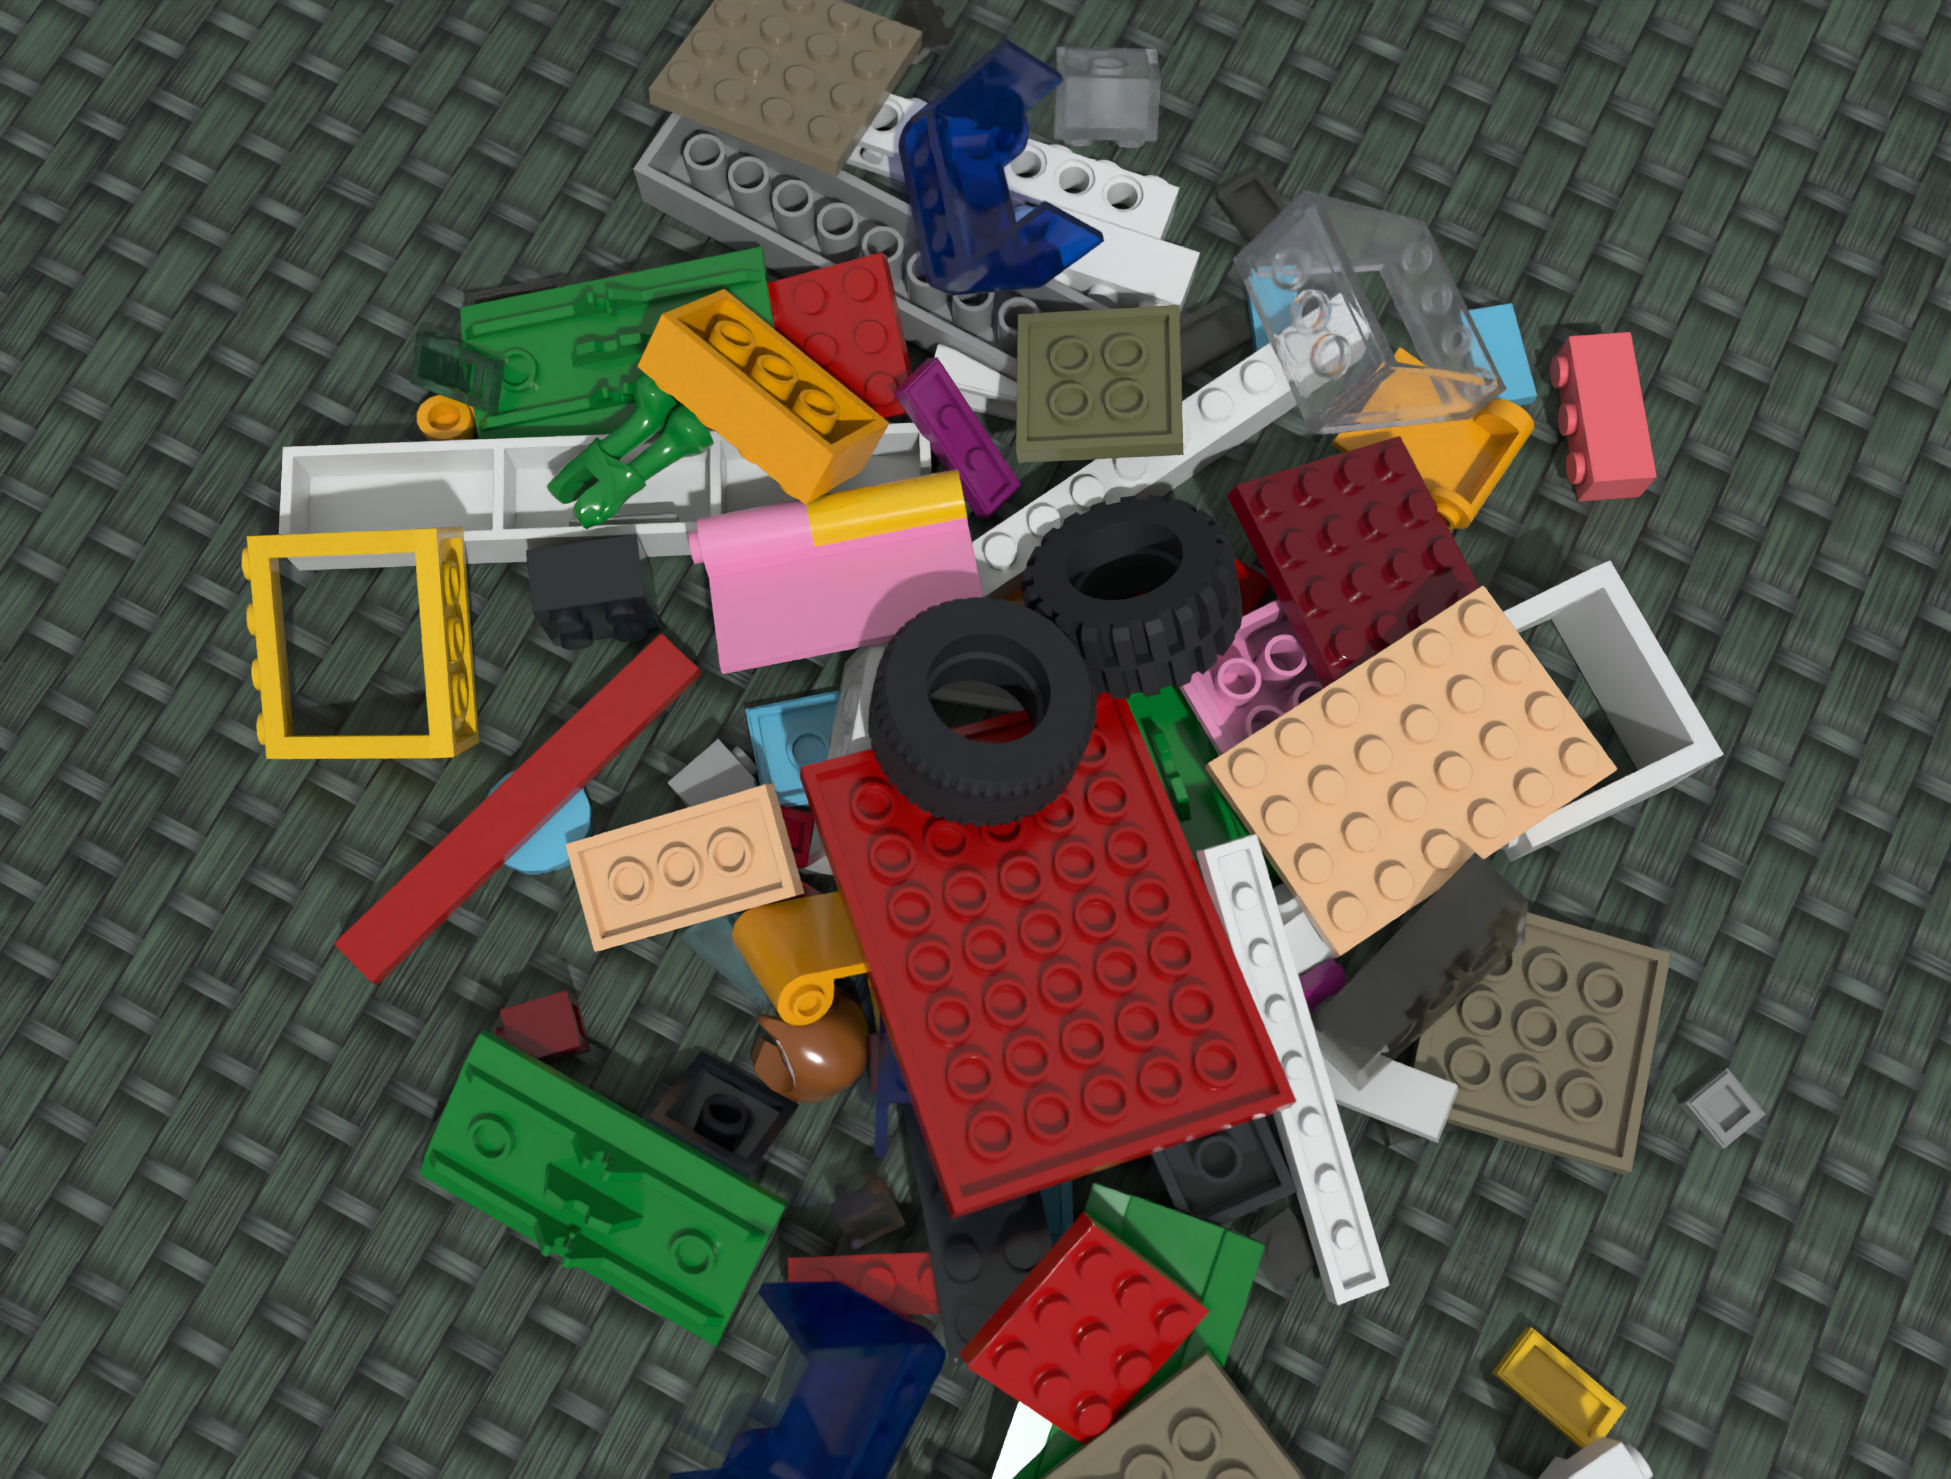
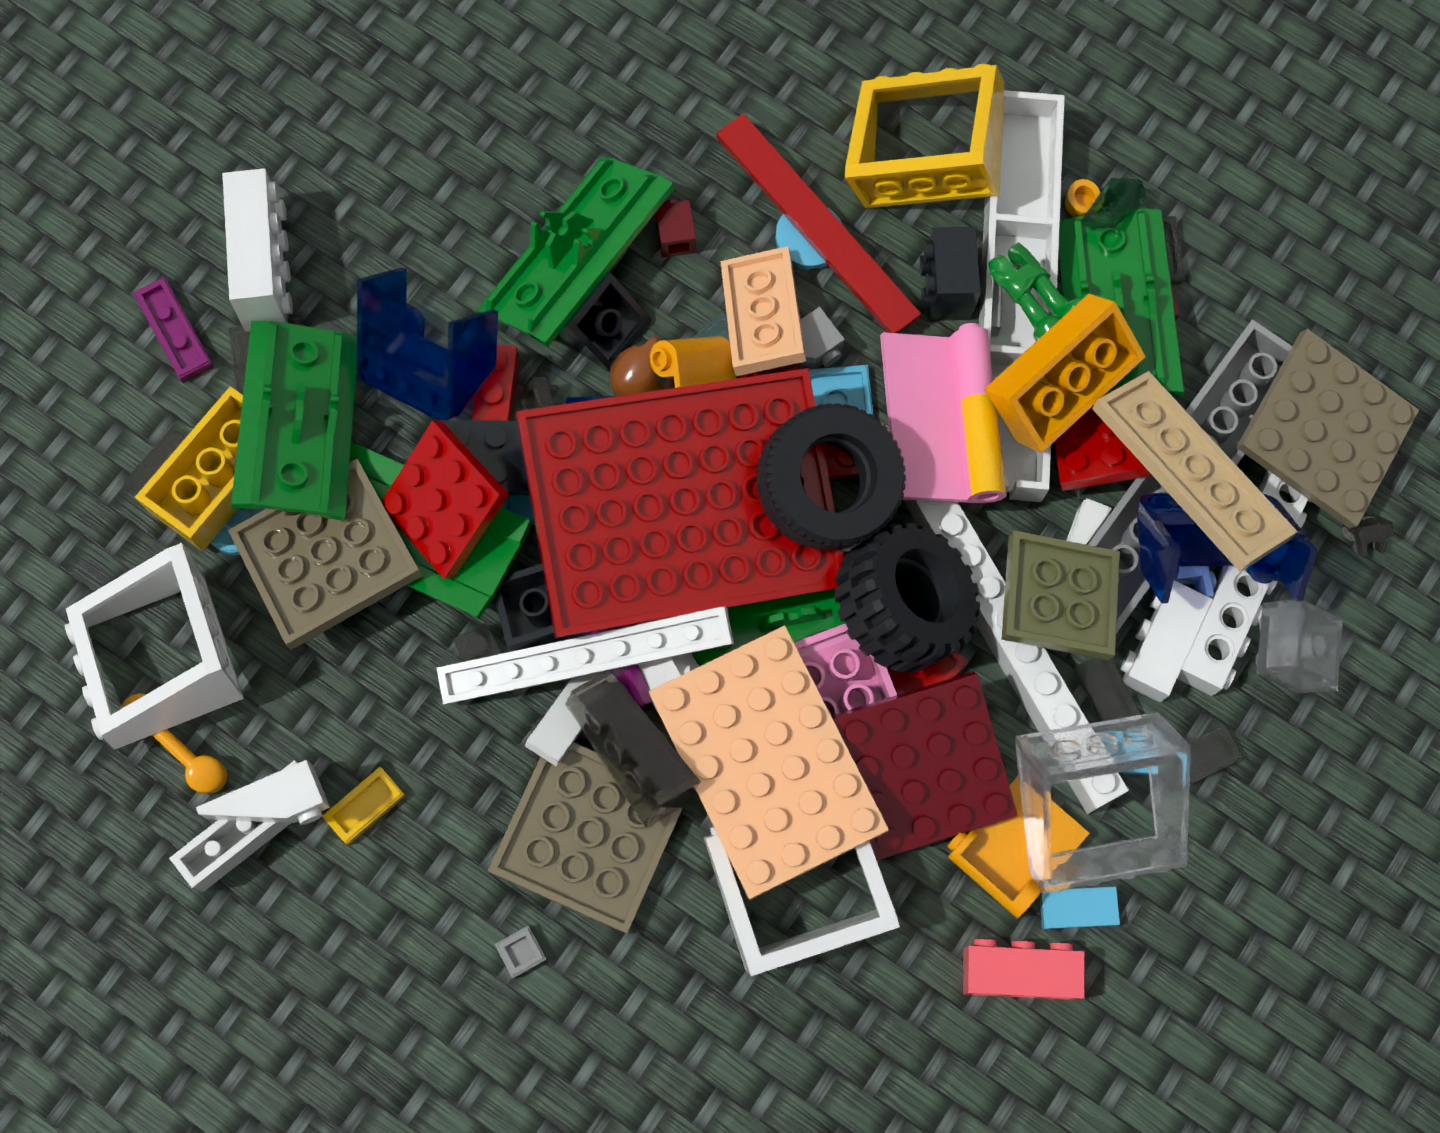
camera: 95 degrees right, 0 degrees up
magenta tile [893,357,1021,519] -> none
none -> tan plate [1092,371,1298,572]

